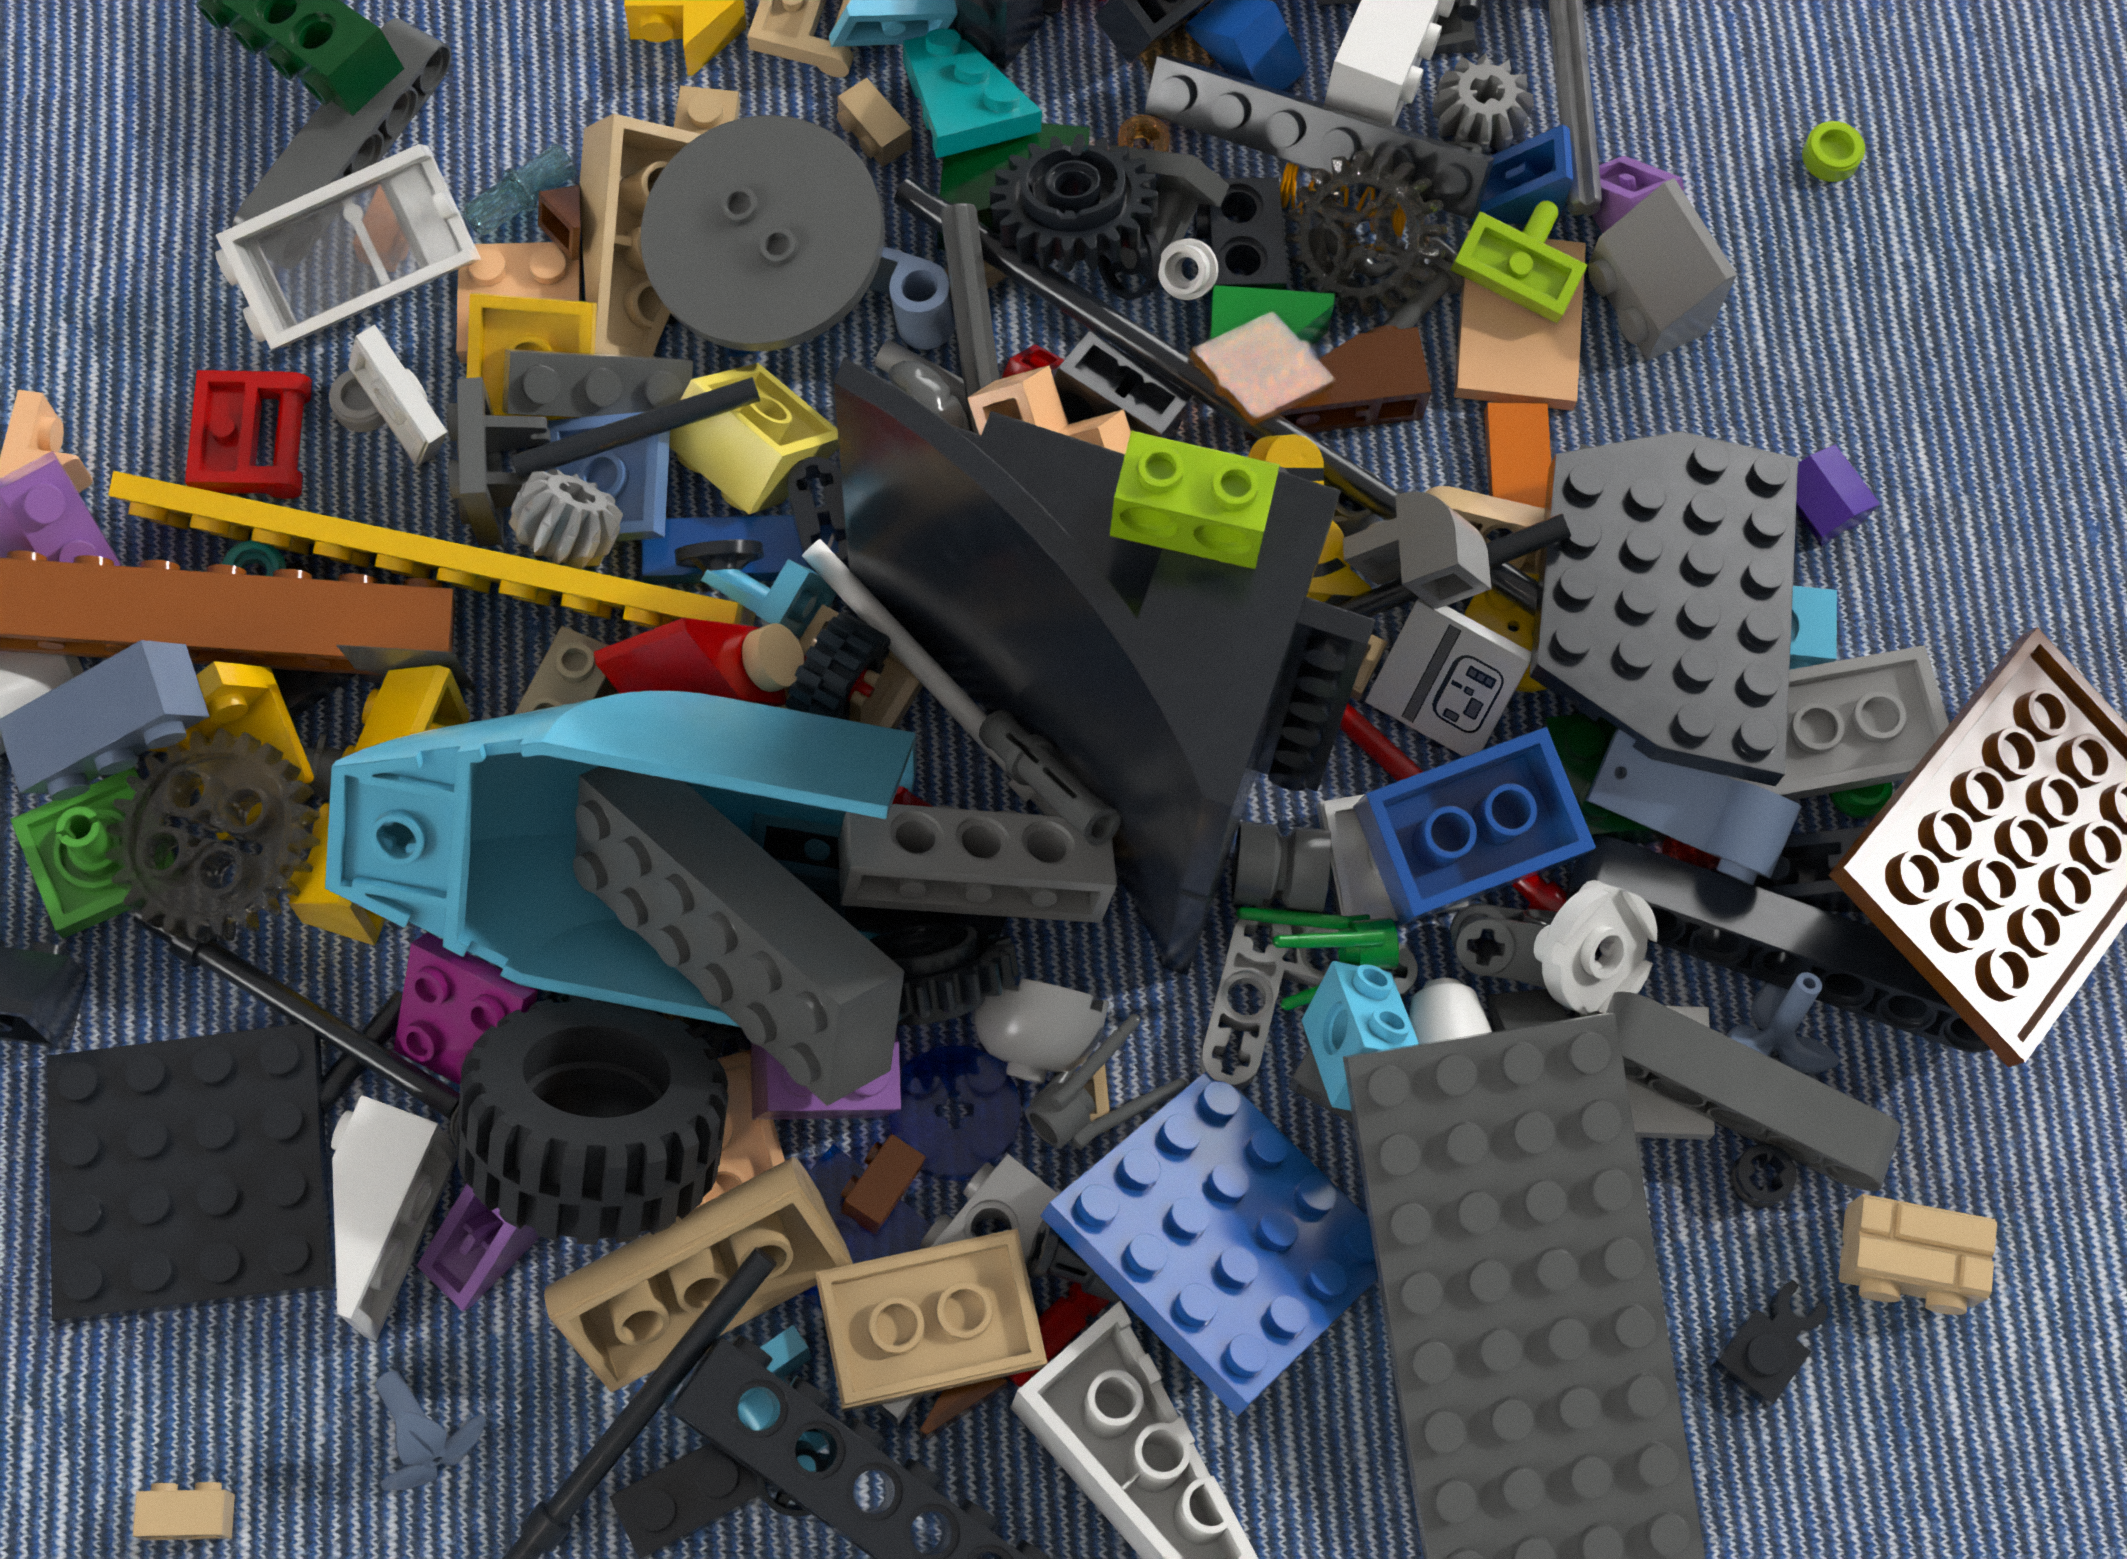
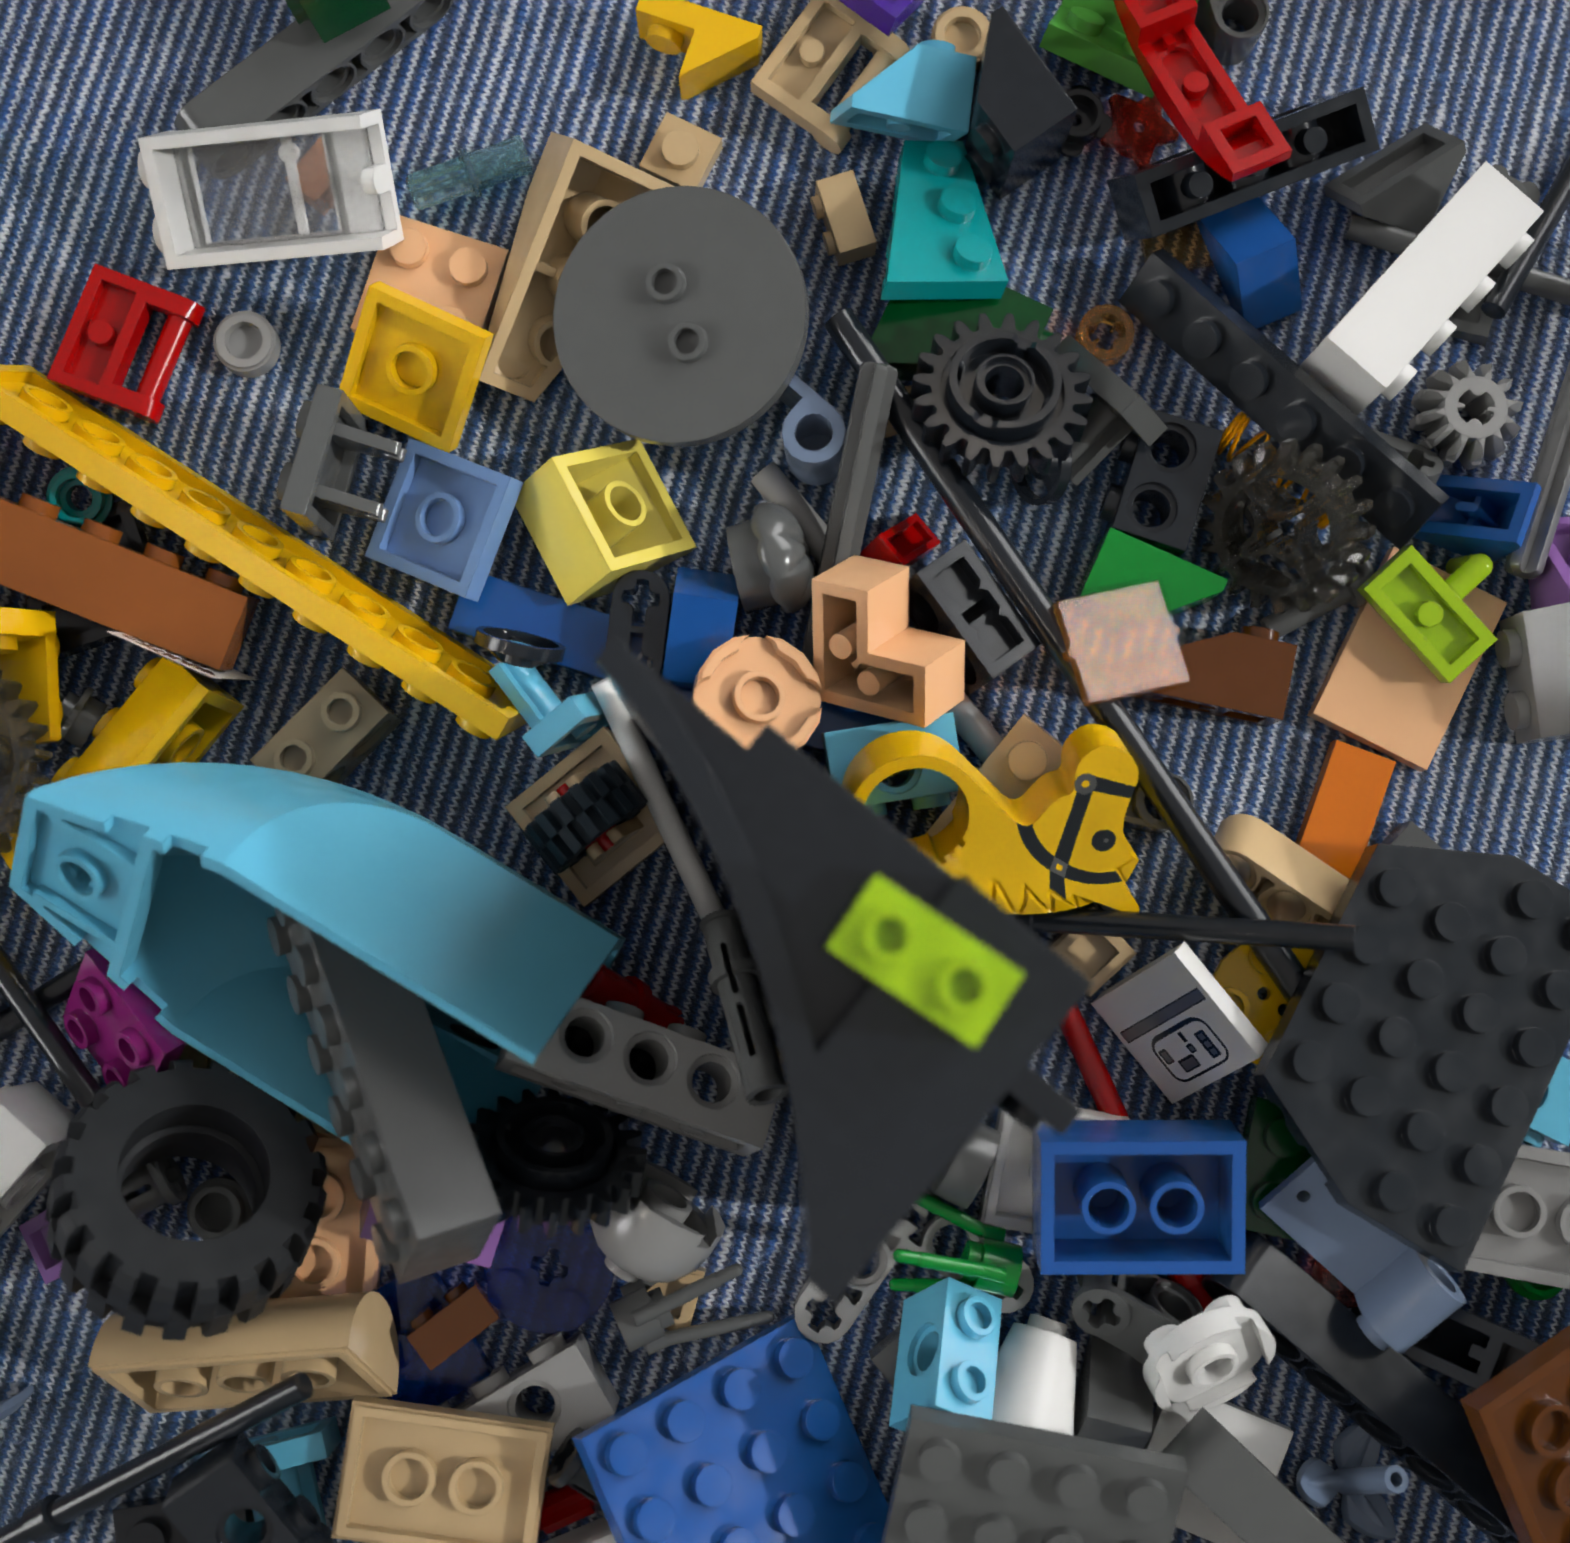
camera: 20 degrees right, 15 degrees up
white plate [348,325,447,466] -> none
dark grey plate [502,349,693,417] -> none
light grey gear [508,469,623,569] -> none
black bar [511,377,760,480] -> none
reddish brown piece [538,185,580,261] -> none
red slope [594,618,786,707] -> none
tan tile [742,623,804,692] -> none
white plate [1158,238,1218,300] -> none
light grey brick [1343,491,1491,609] -> none

